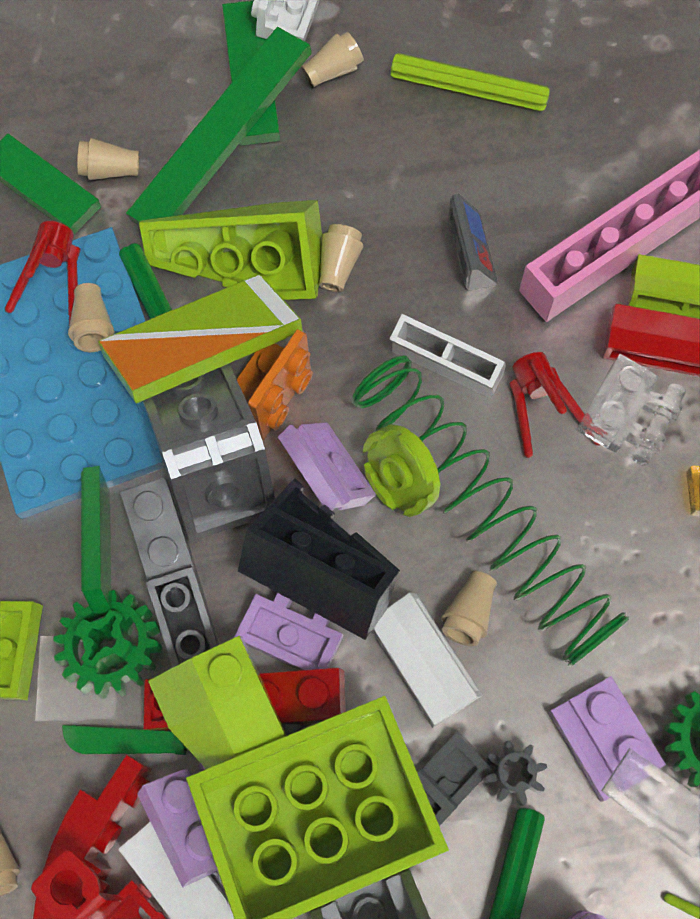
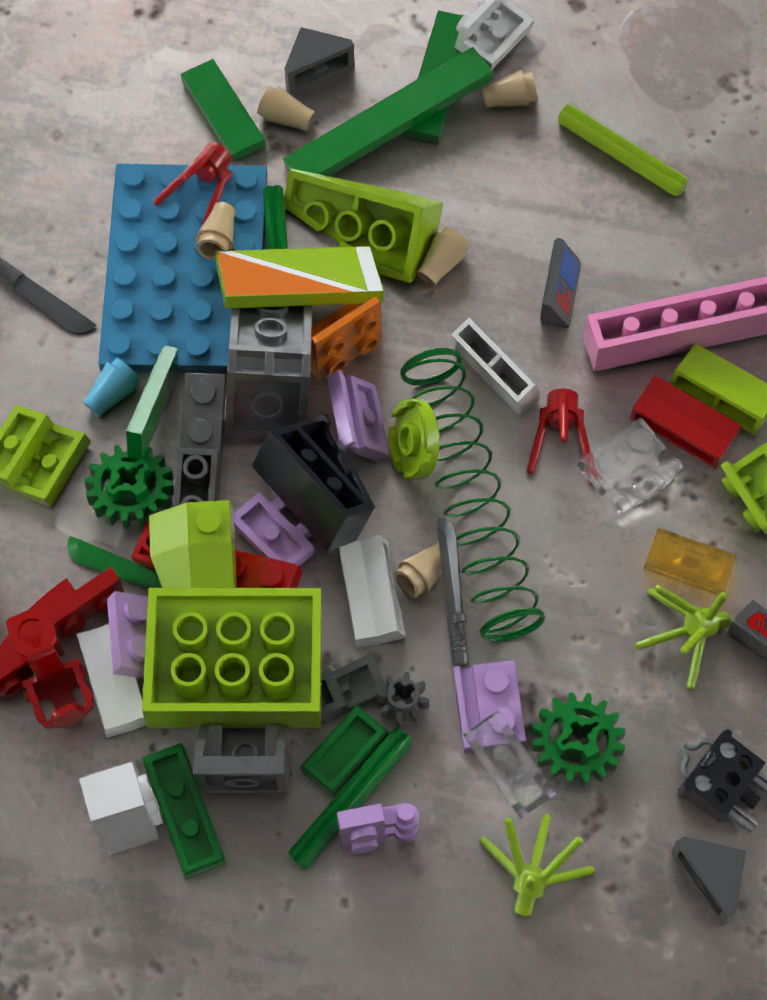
camera: 20 degrees right, 5 degrees down
none -> medium azure cone [82,358,140,417]
none -> dark grey slope [284,27,355,95]
none -> green tile [300,705,389,798]
none -> dark grey piece [437,518,469,666]

